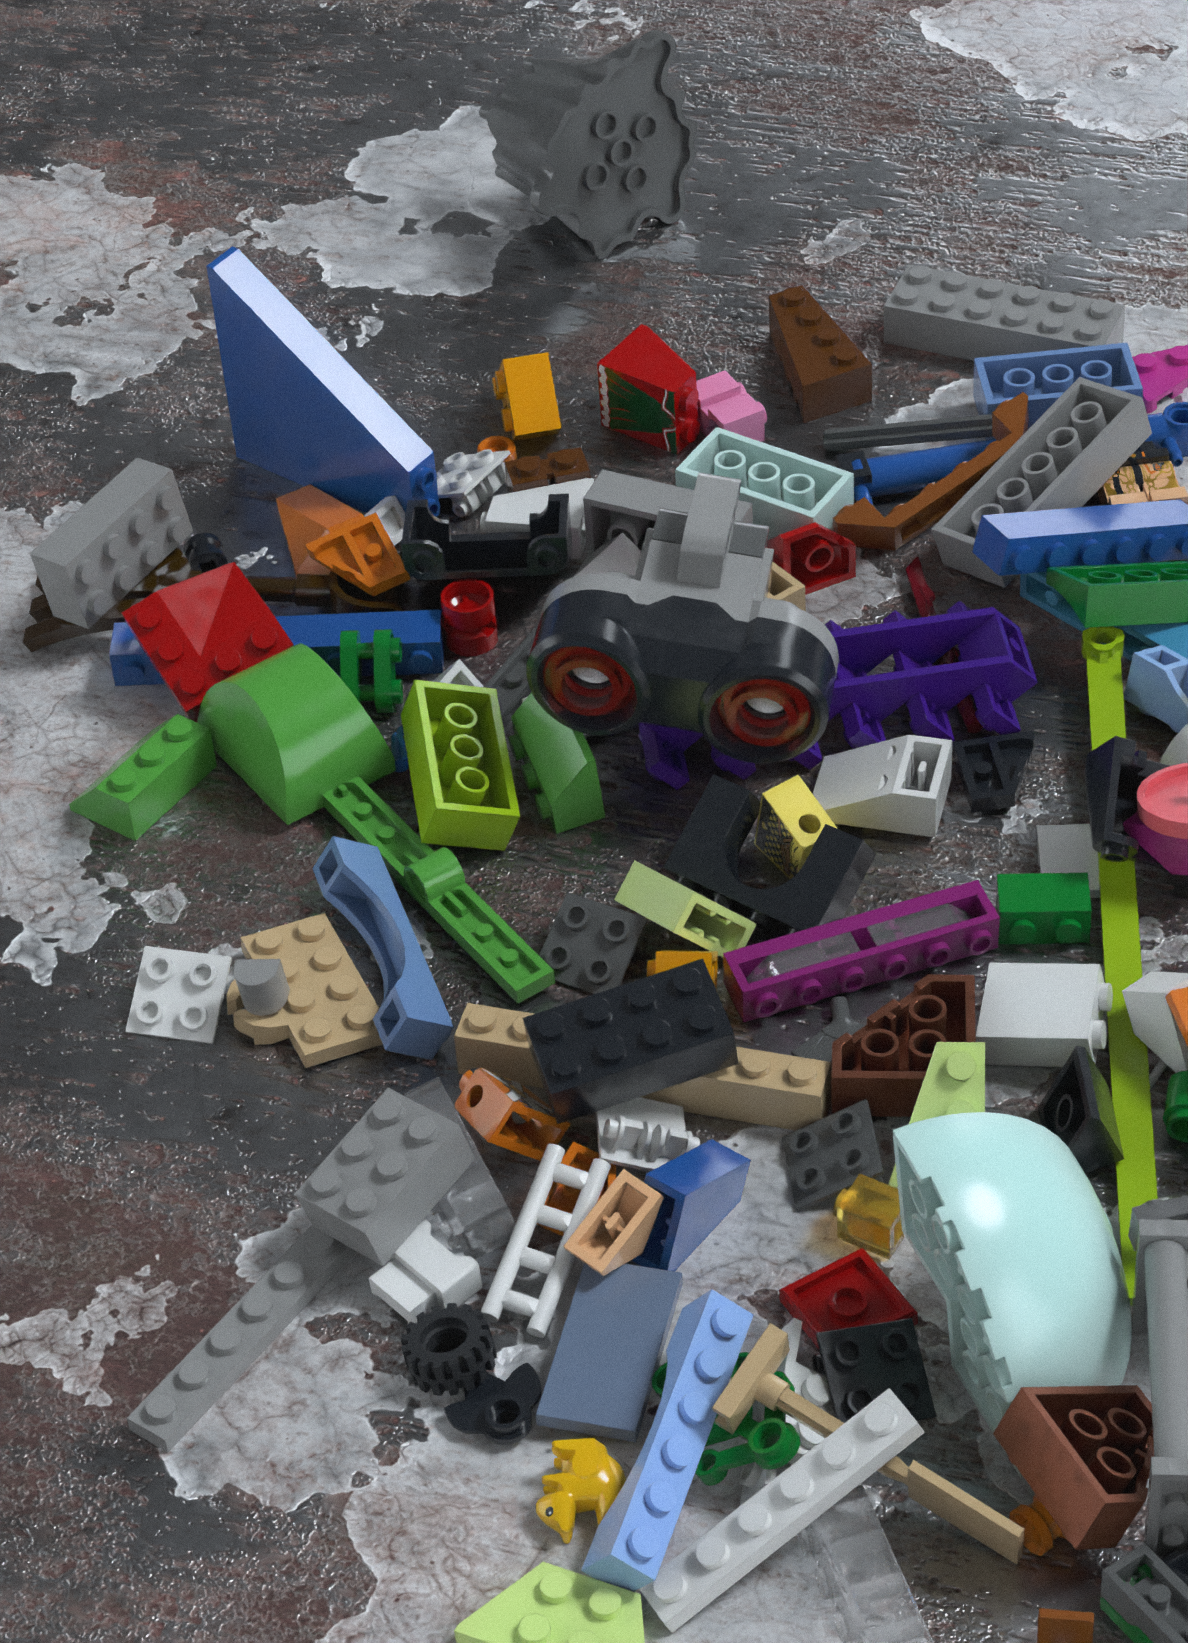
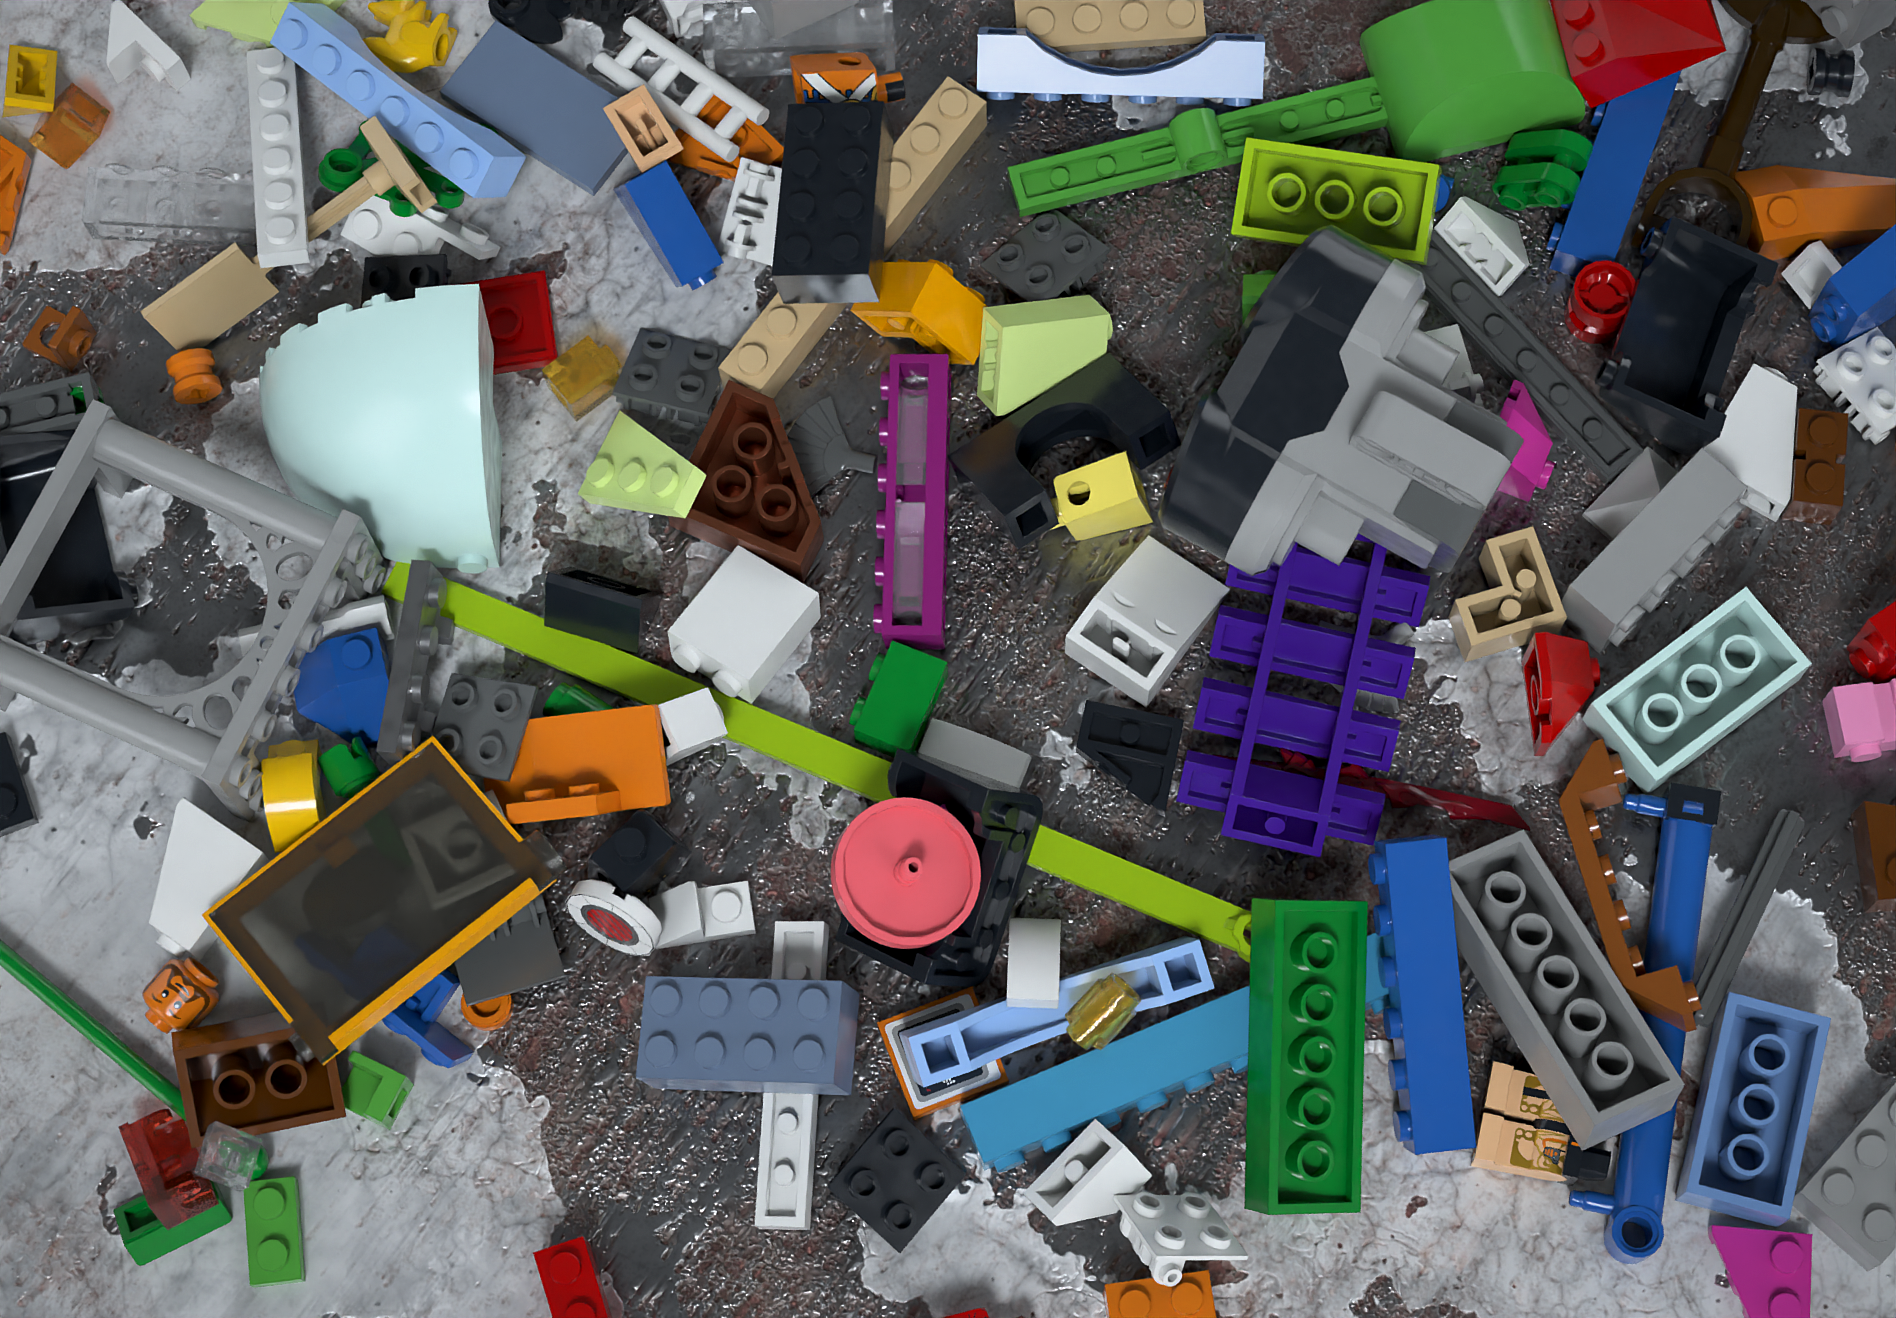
camera: 110 degrees right, 30 degrees up
orange wing [305,512,410,597] -> none
copper brick [993,1385,1154,1550] -> none

